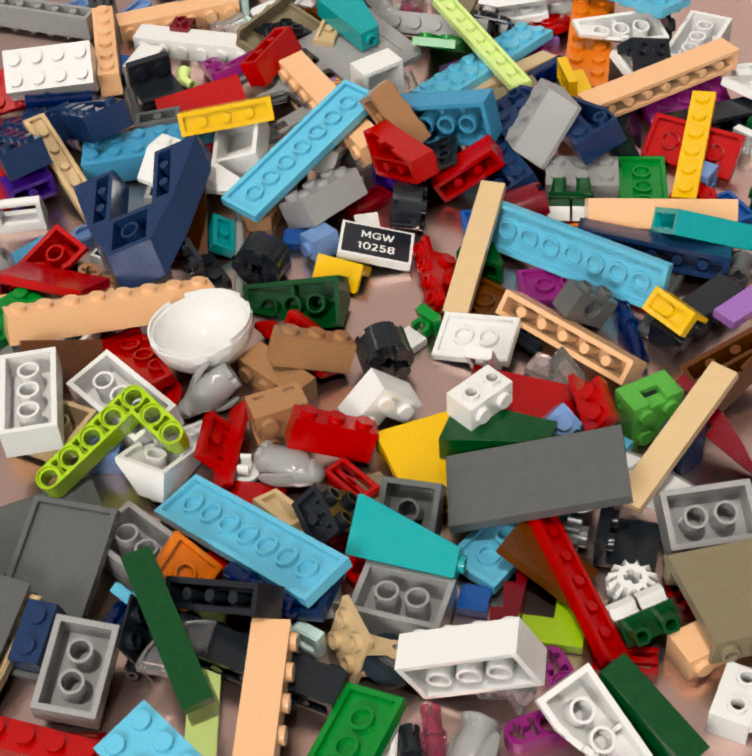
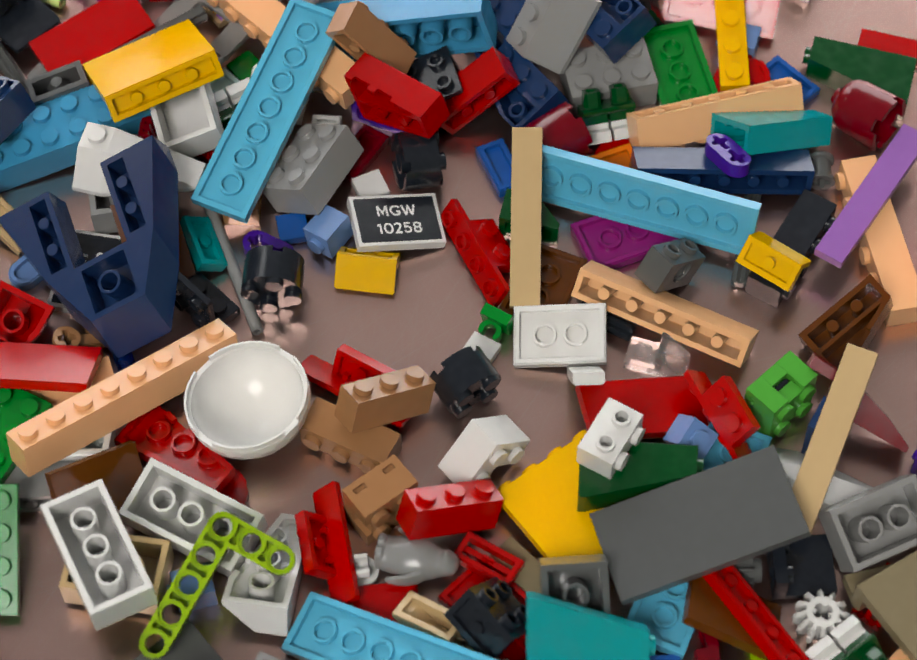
camera: 20 degrees left, 15 degrees up
light grey animal [177,361,242,420] -> none
dark green wedge [243,275,350,329] -> none
clear blue pin [614,300,650,365] -> none
none -> dark purple beam [704,133,751,178]

